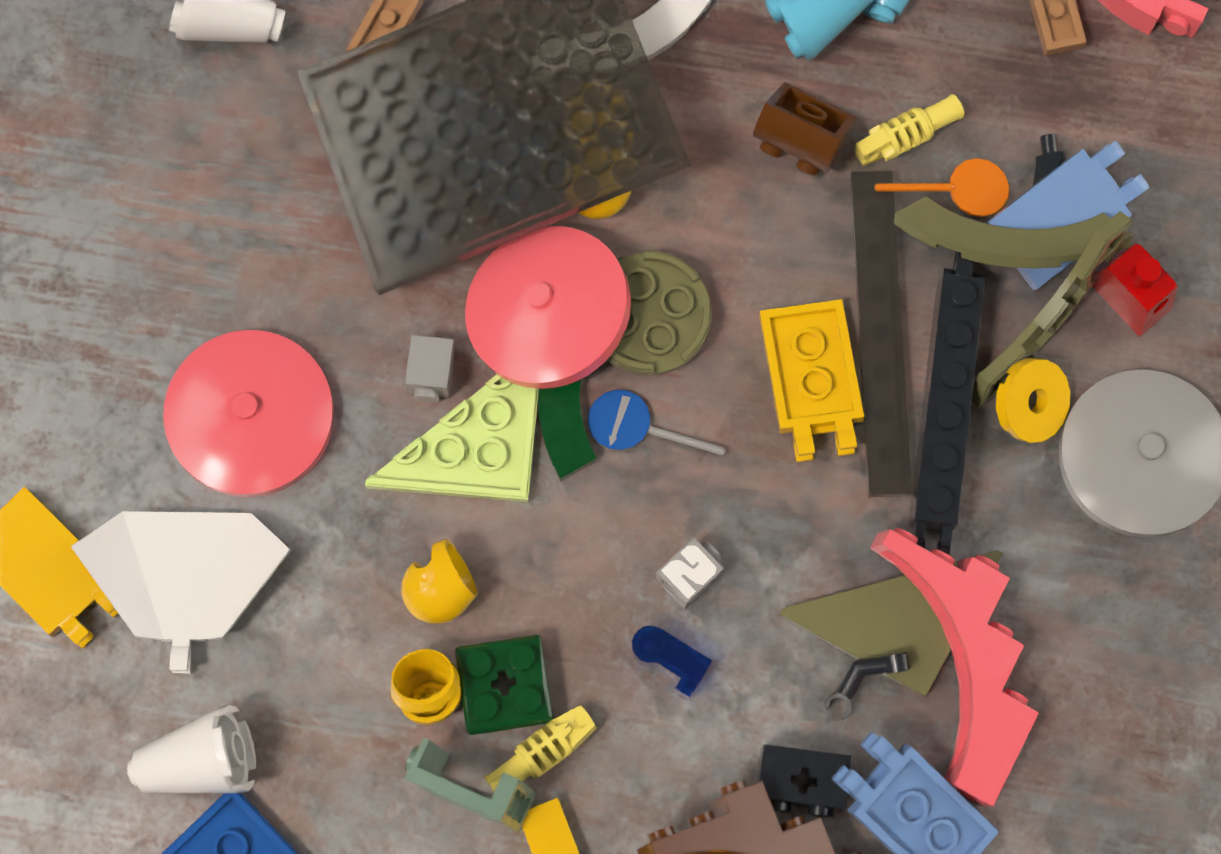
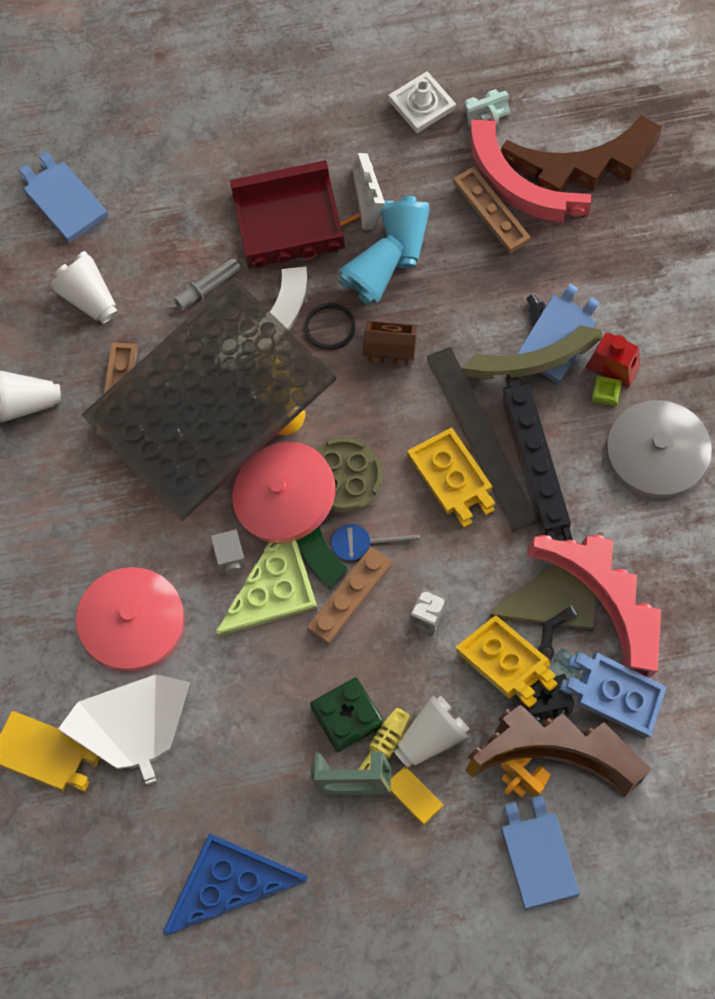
camera: 20 degrees left, 10 degrees down
white cone [127,705,256,793] -> none
yellow helmet [390,649,461,726] -> none
yellow helmet [401,539,478,624] -> none
clear blue leg [631,626,713,701] -> none
light yellow hinge [855,94,965,166] -> none
orange piece [874,158,1009,217] -> none
olive tile [971,211,1132,408] -> none
yellow tile [996,358,1070,443] -> none
none -> black piece [305,303,355,350]
none -> medium nougat plate [307,547,392,645]
none -> white cone [394,695,470,768]
none -> yellow tile [455,615,558,708]
none -> clear light blue tile [553,648,581,679]
none -> lime tile [591,375,622,407]

